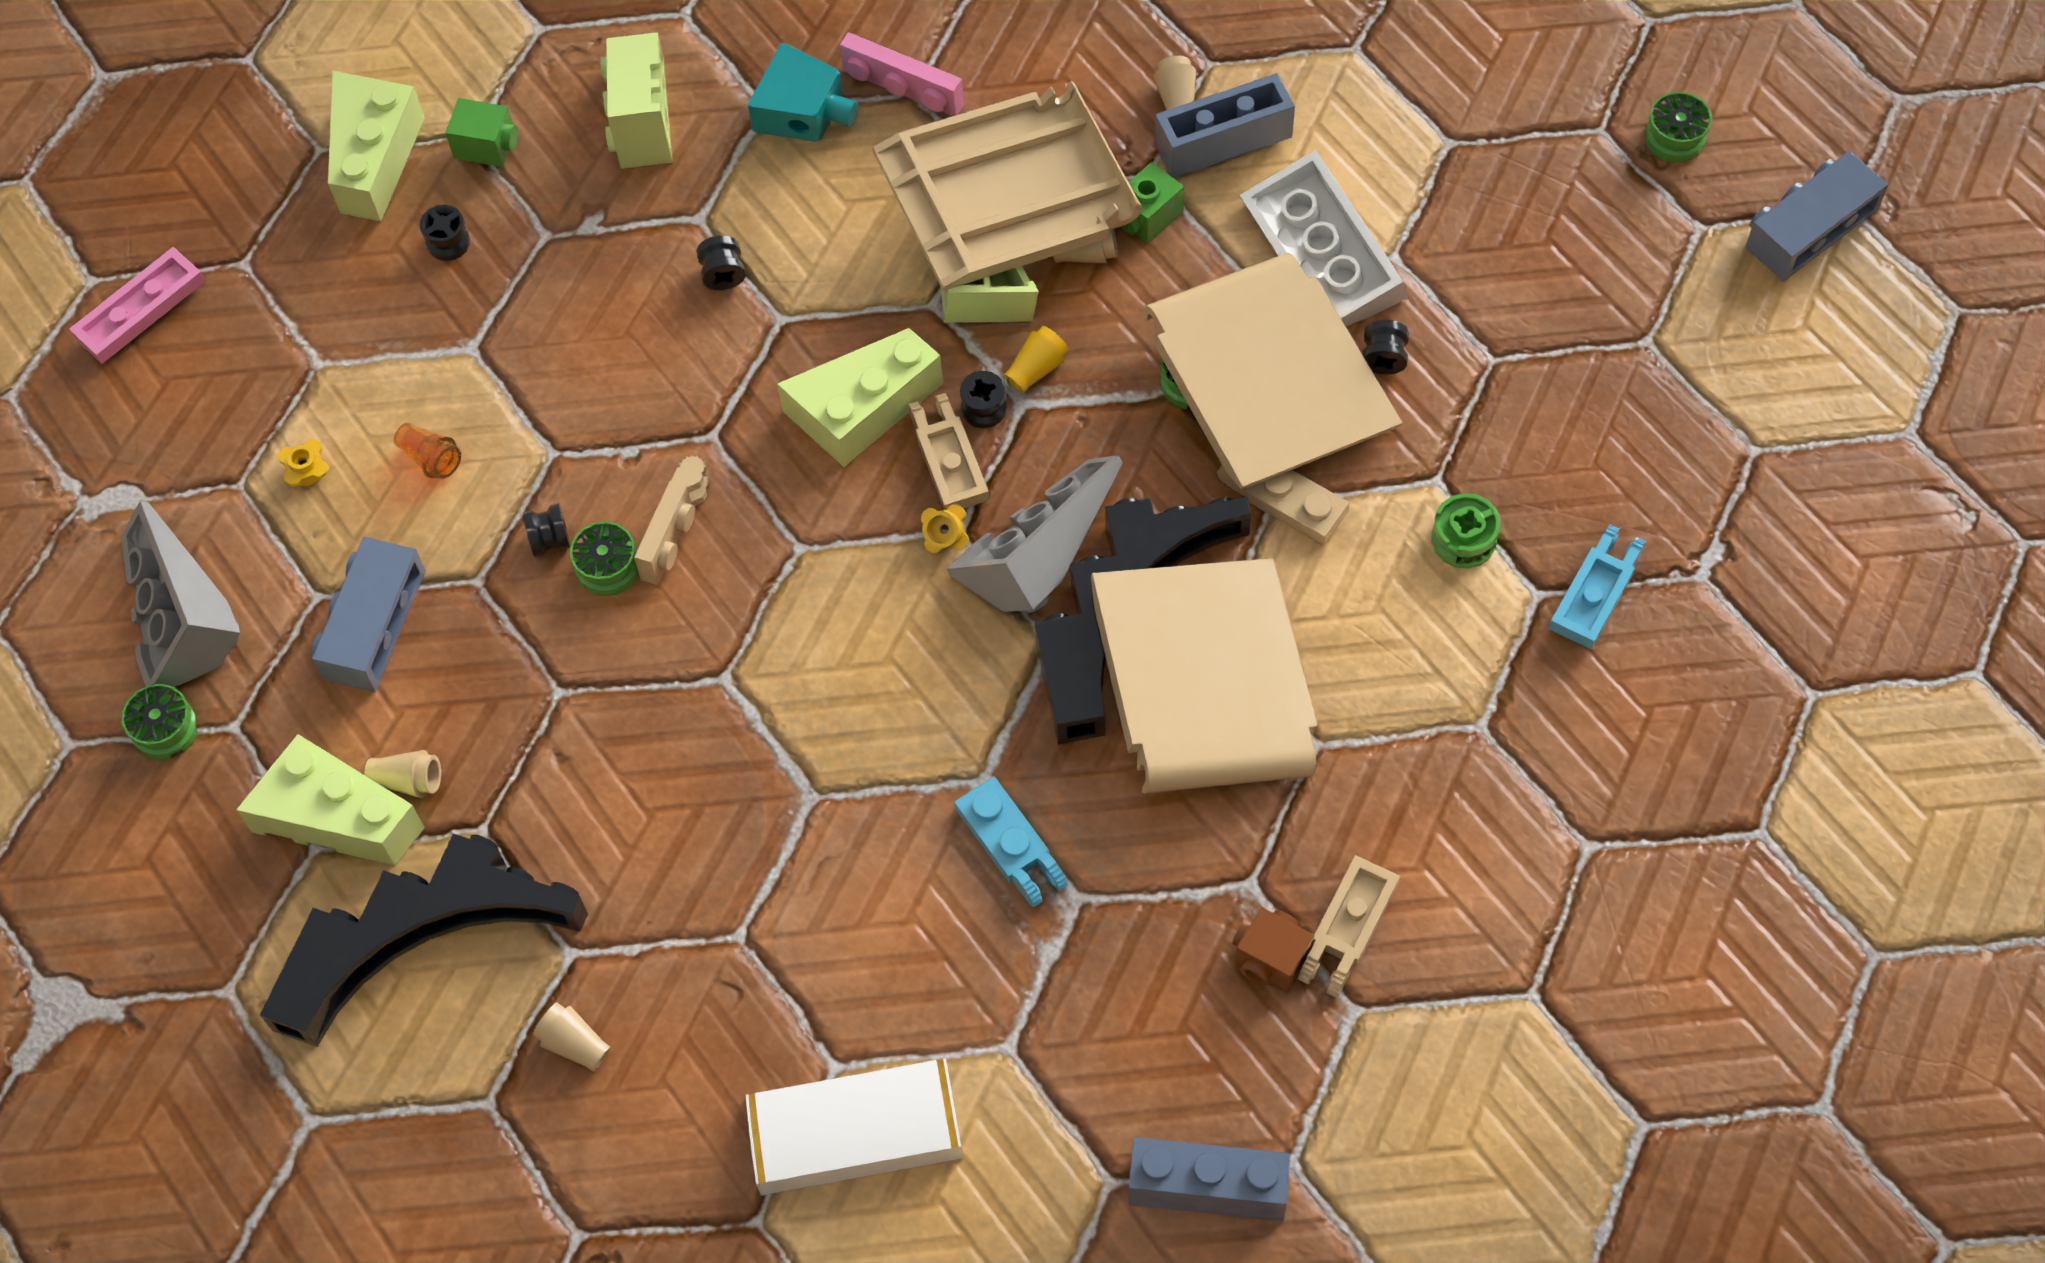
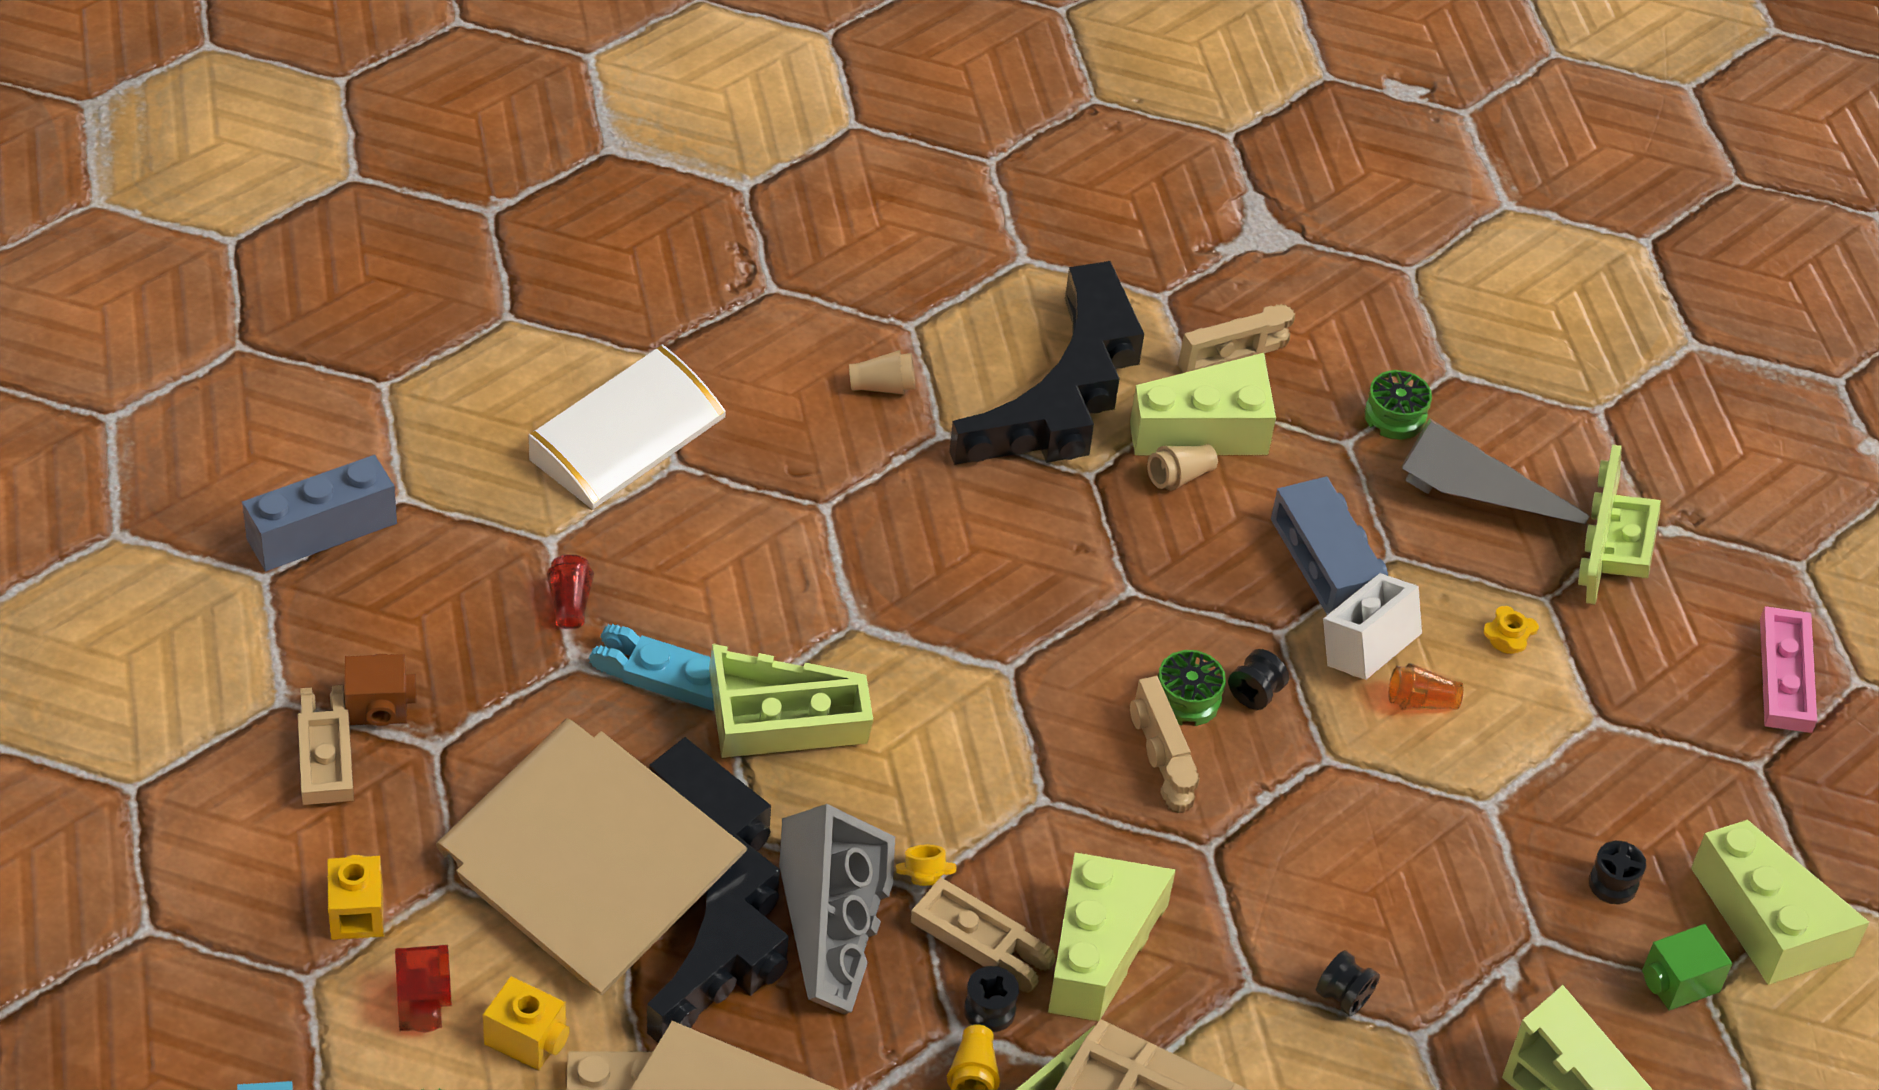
camera: 135 degrees right, 15 degrees down
none -> yellow brick [328,855,384,940]
none -> clear red brick [395,945,452,1032]
none -> yellow brick [483,976,570,1071]
none -> clear red cone [546,555,594,629]
none -> yellowish green wedge [709,644,873,758]
none -> tan hinge [1178,304,1295,373]
none -> white brick [1323,573,1422,680]
none -> yellowish green bracket [1578,445,1661,604]

